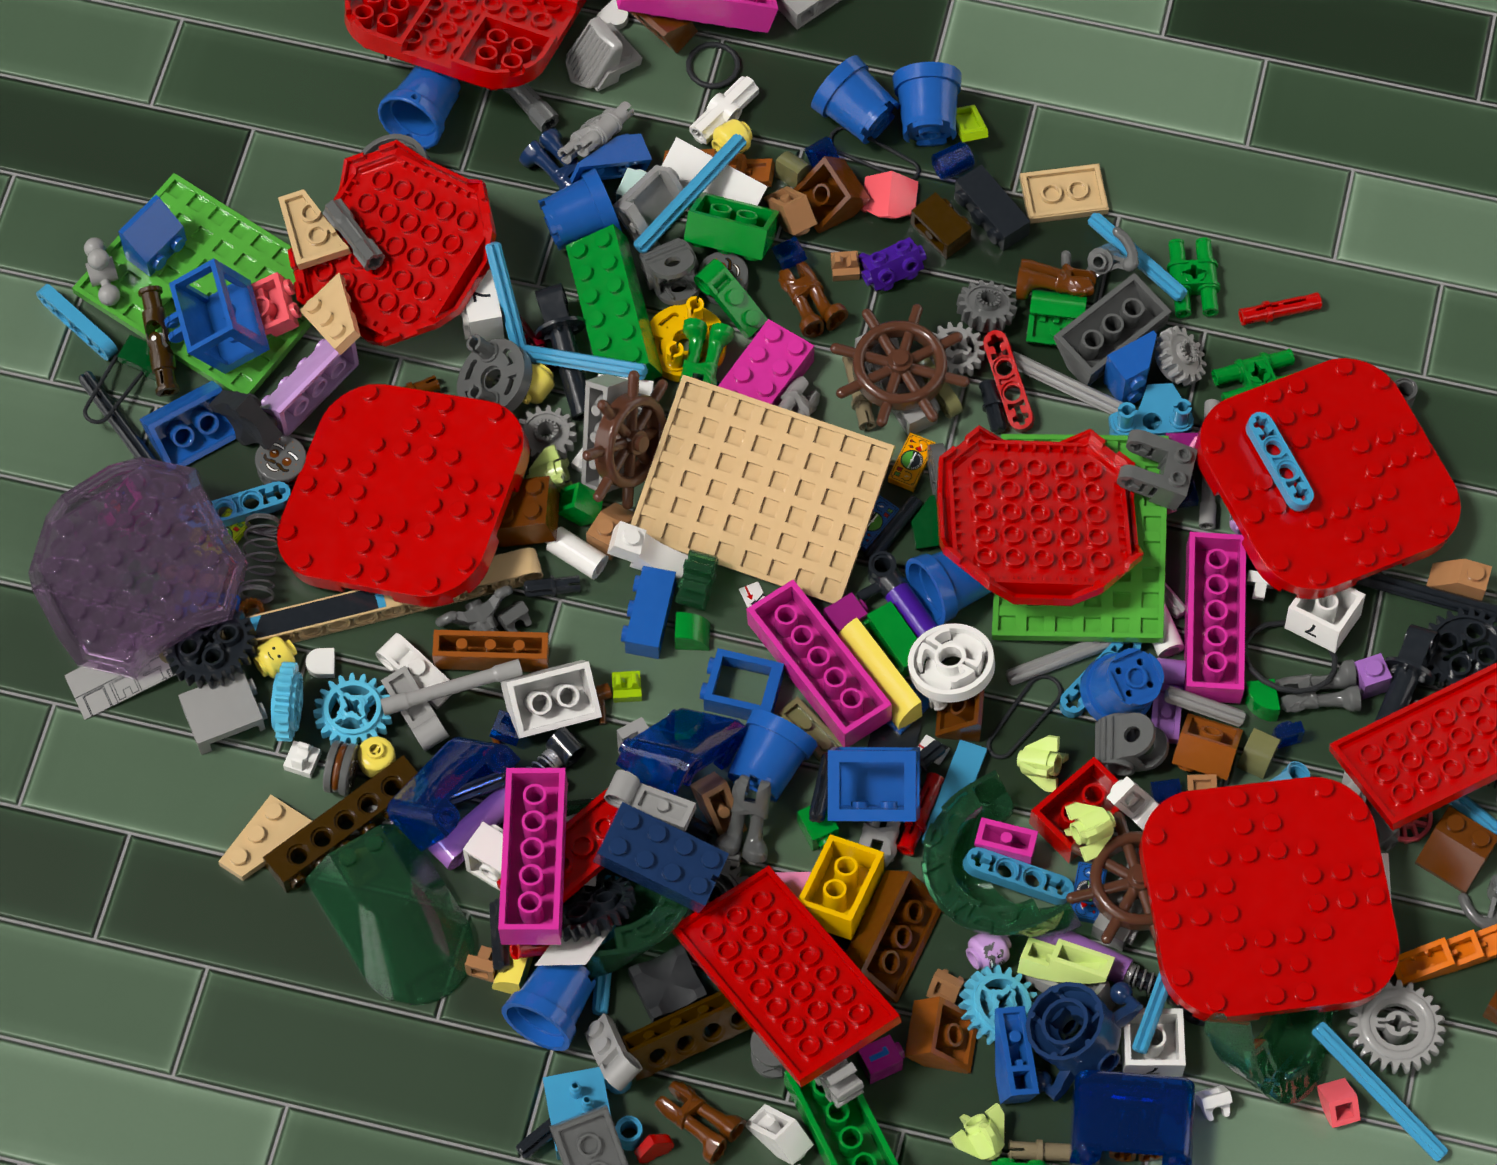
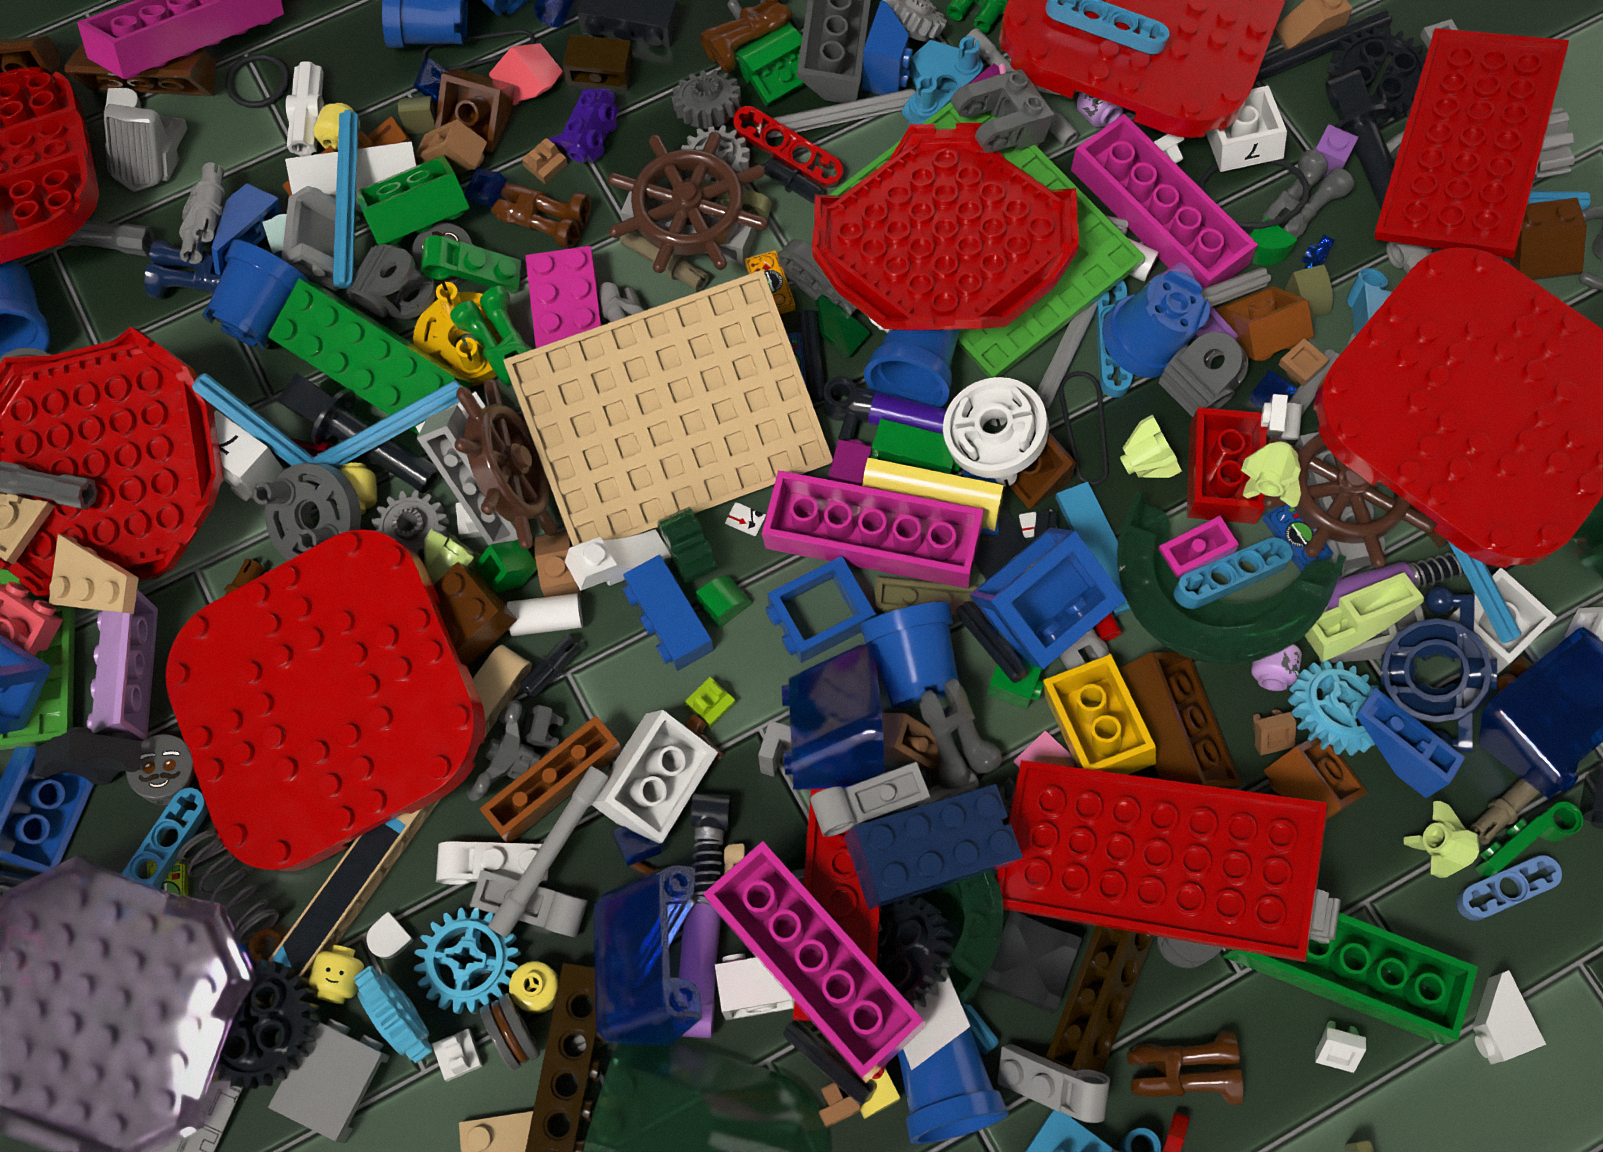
camera: 40 degrees left, 5 degrees up
white slope [746,1104,814,1165] -> none

